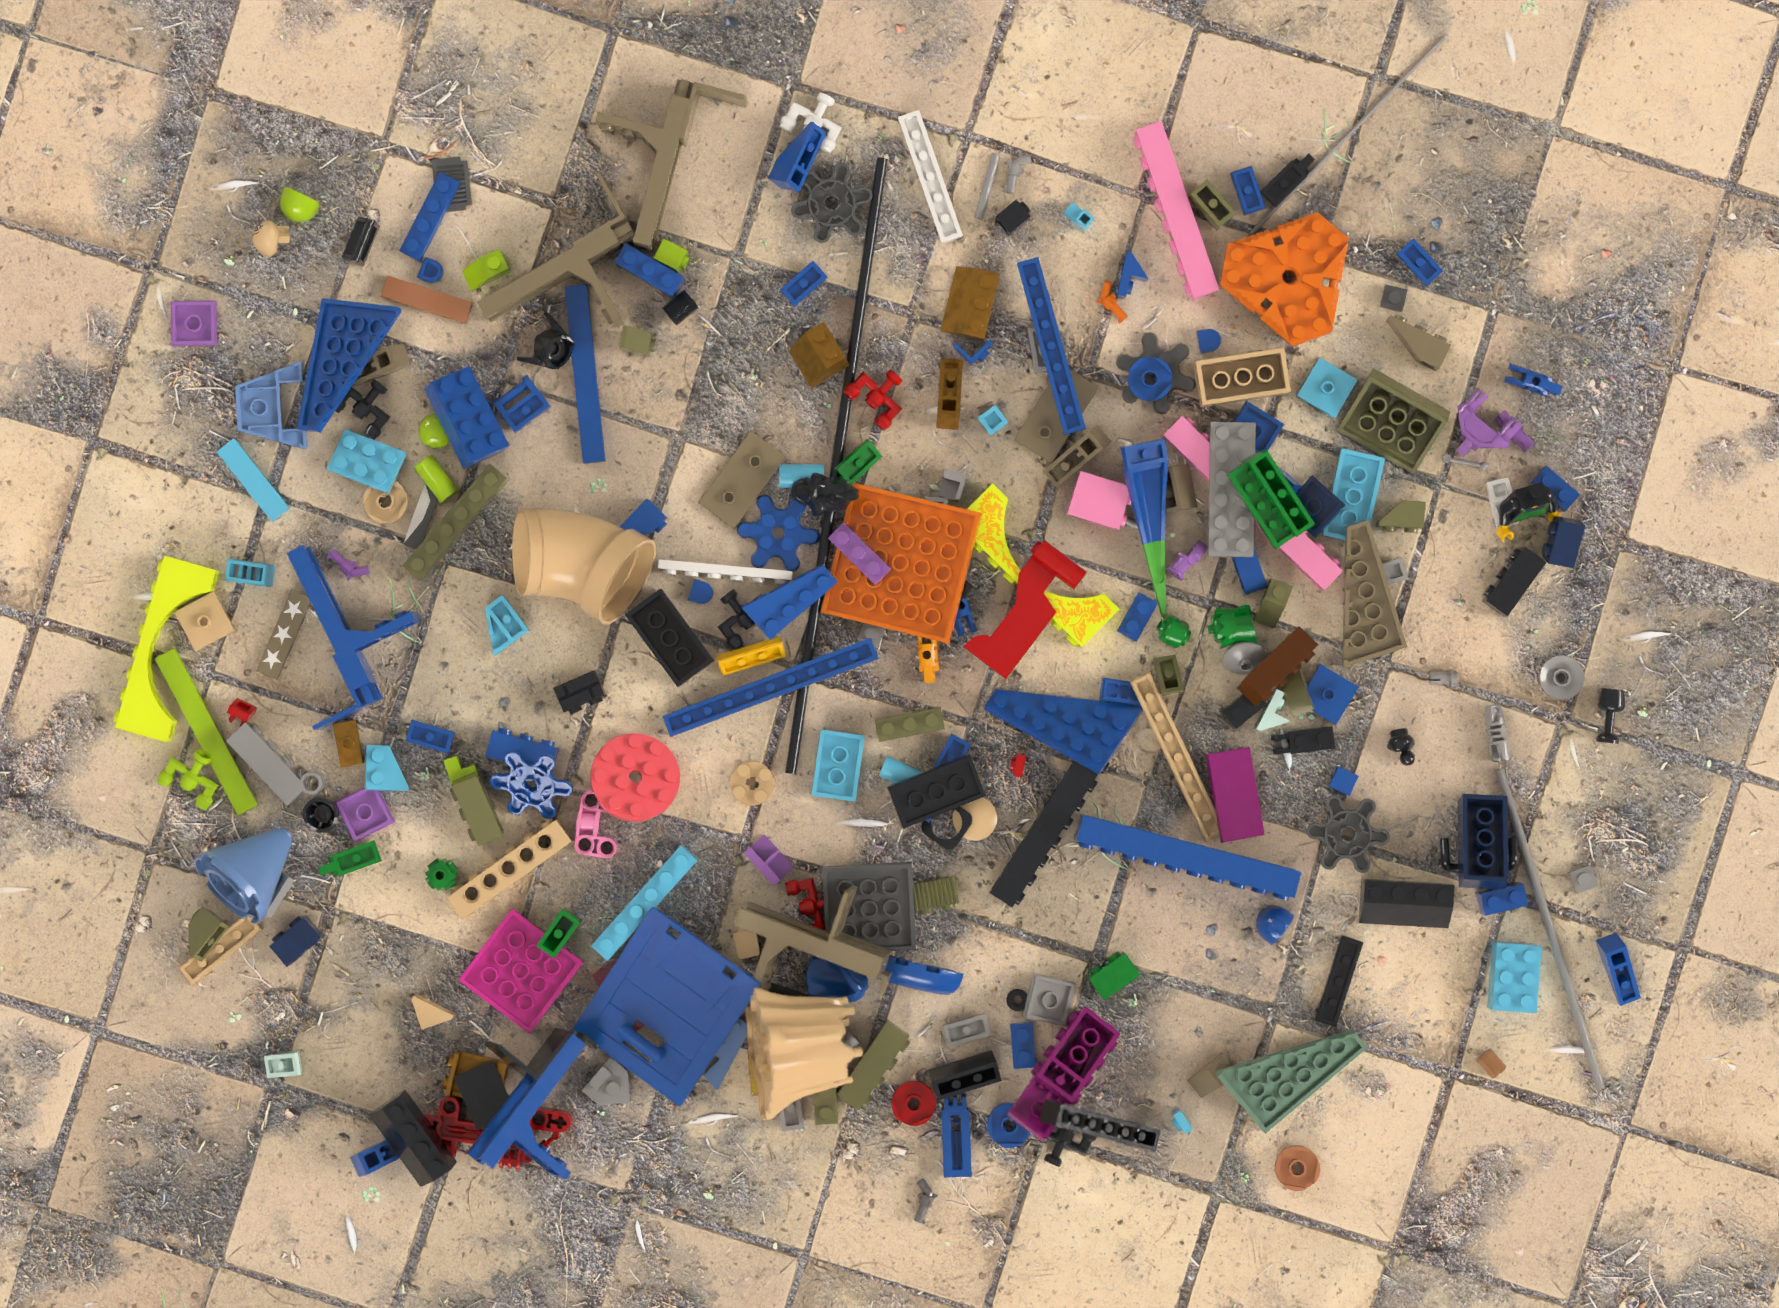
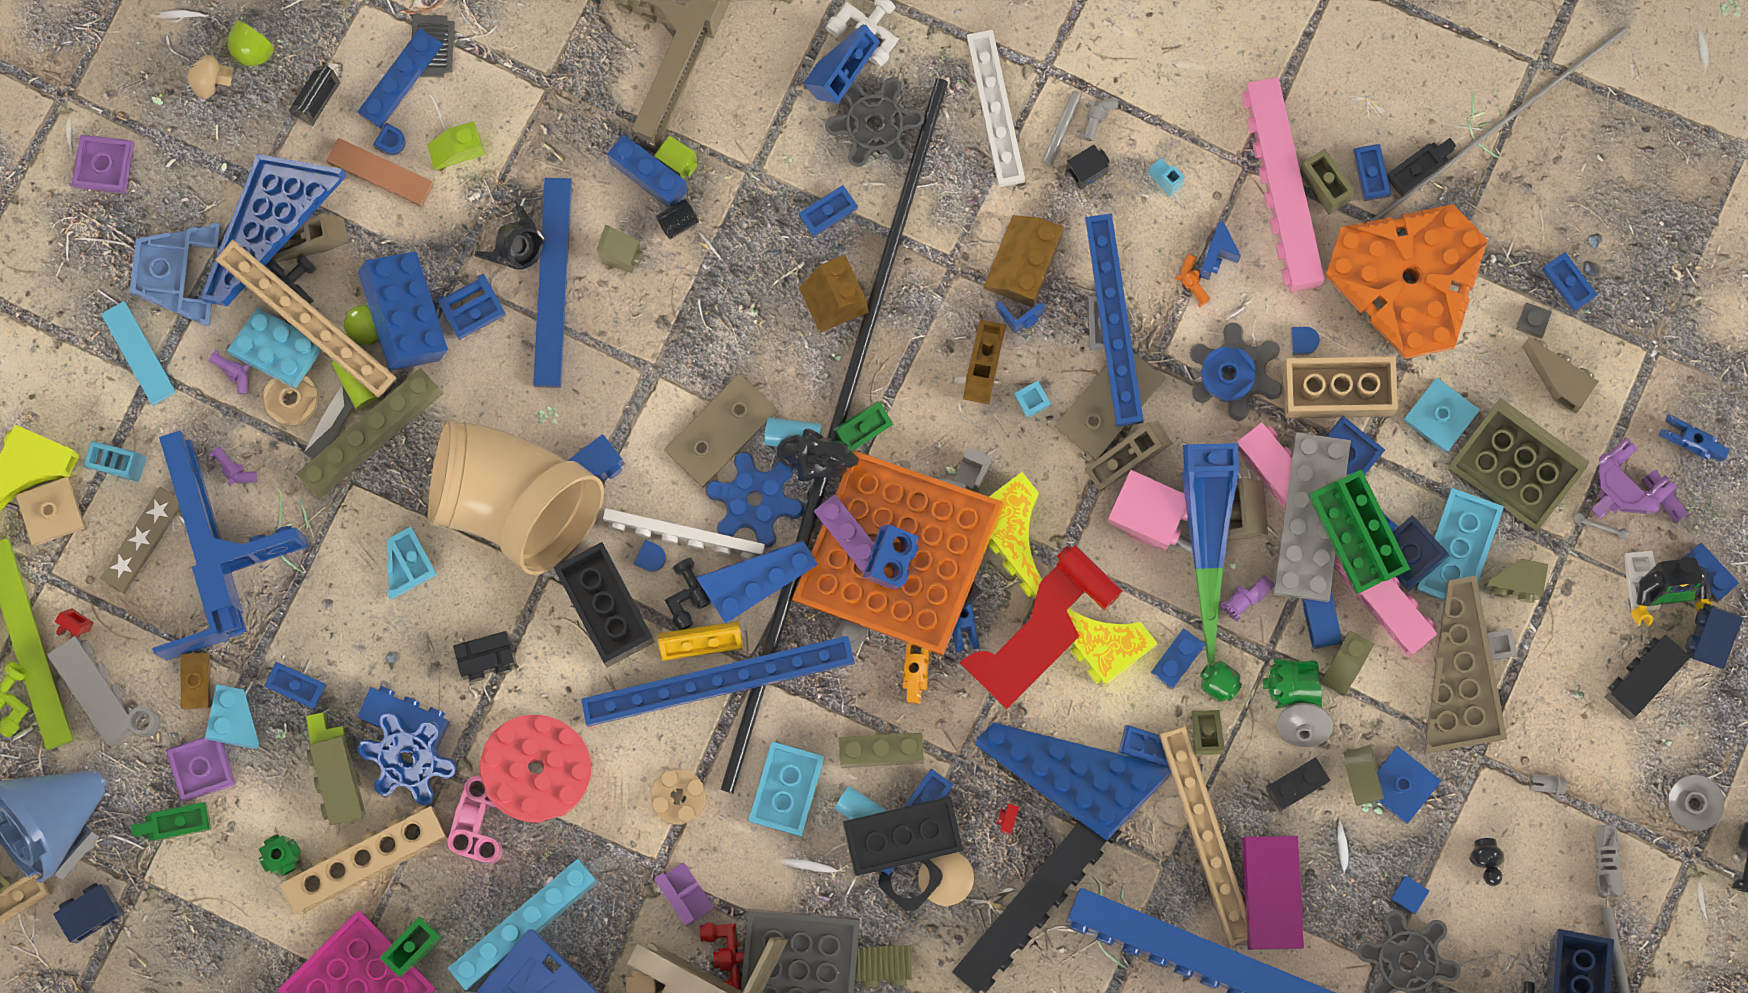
camera: 15 degrees right, 10 degrees down
black helmet [302,797,339,833] -> none
dark tan piece [477,171,635,327] -> none
red piece [843,369,903,431] -> none
reddish brown brick [1237,626,1319,706] -> none
light aqua slope [1254,689,1290,731] -> none
black hinge [1271,726,1335,755] -> none
none -> medium lavender piece [209,349,250,394]
none -> tan tile [215,239,397,398]
none -> blue brick [862,524,919,589]

